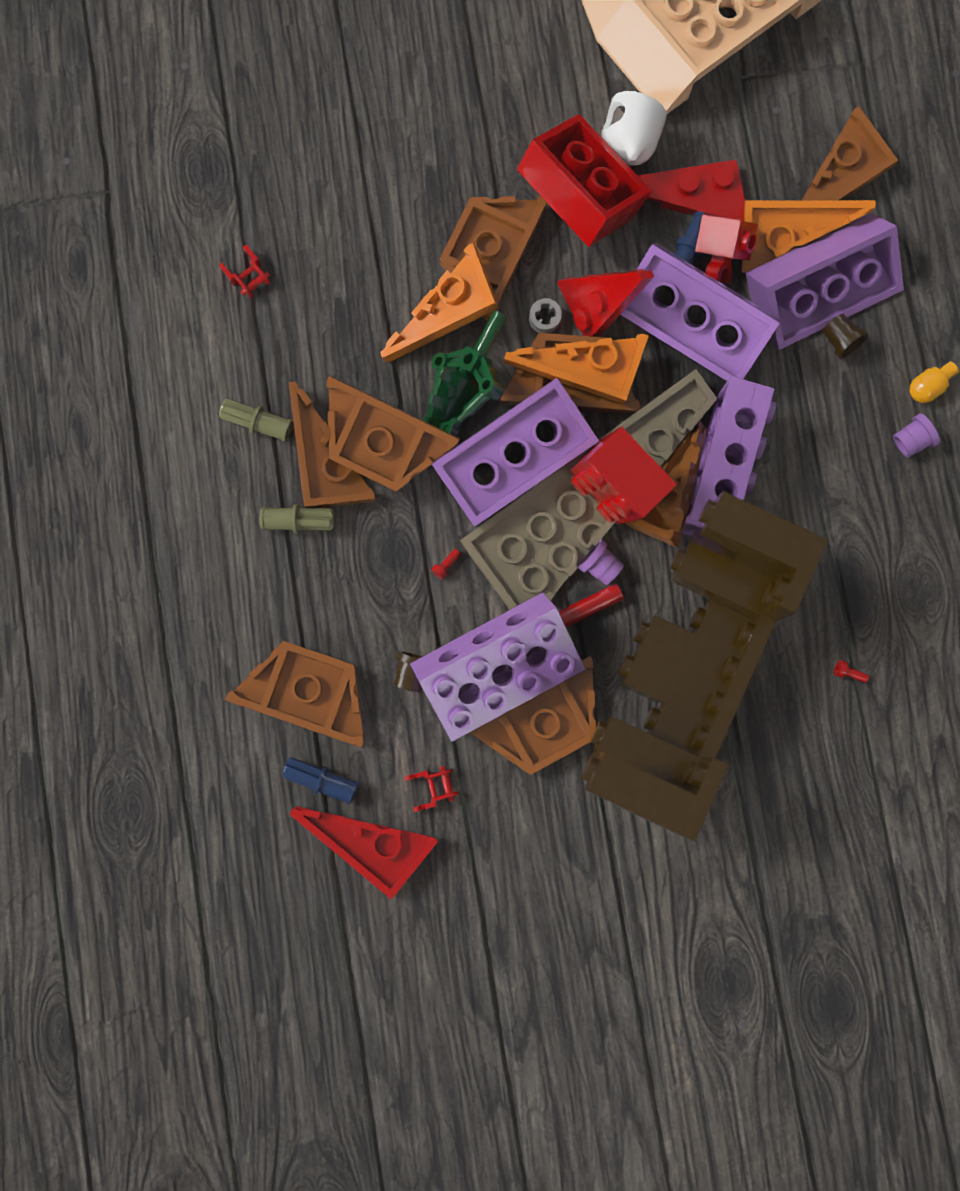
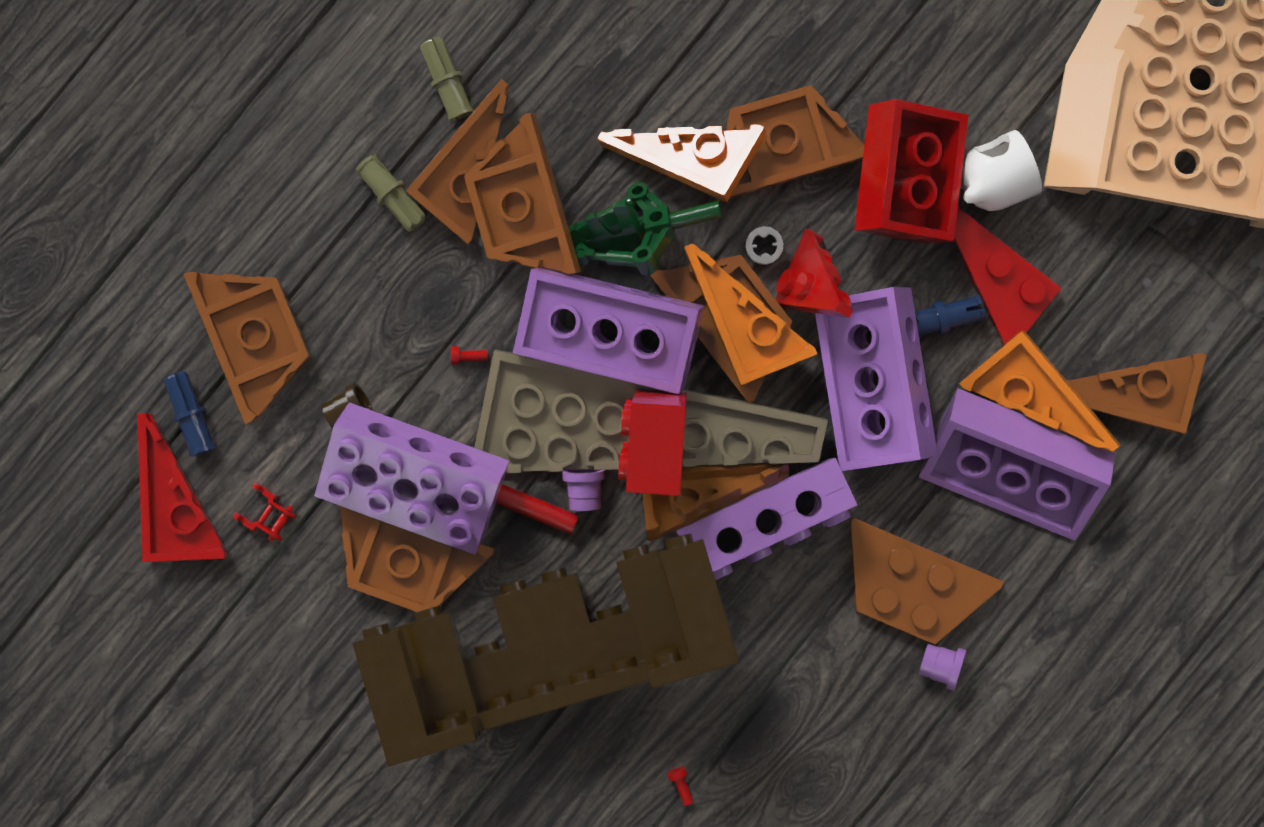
camera: 50 degrees right, 5 degrees up
brick [695,214,758,284] -> none
dark brown piece [822,313,868,359] -> none
light orange cylinder [909,361,959,403] -> none
none -> dark orange wing [849,518,1004,644]

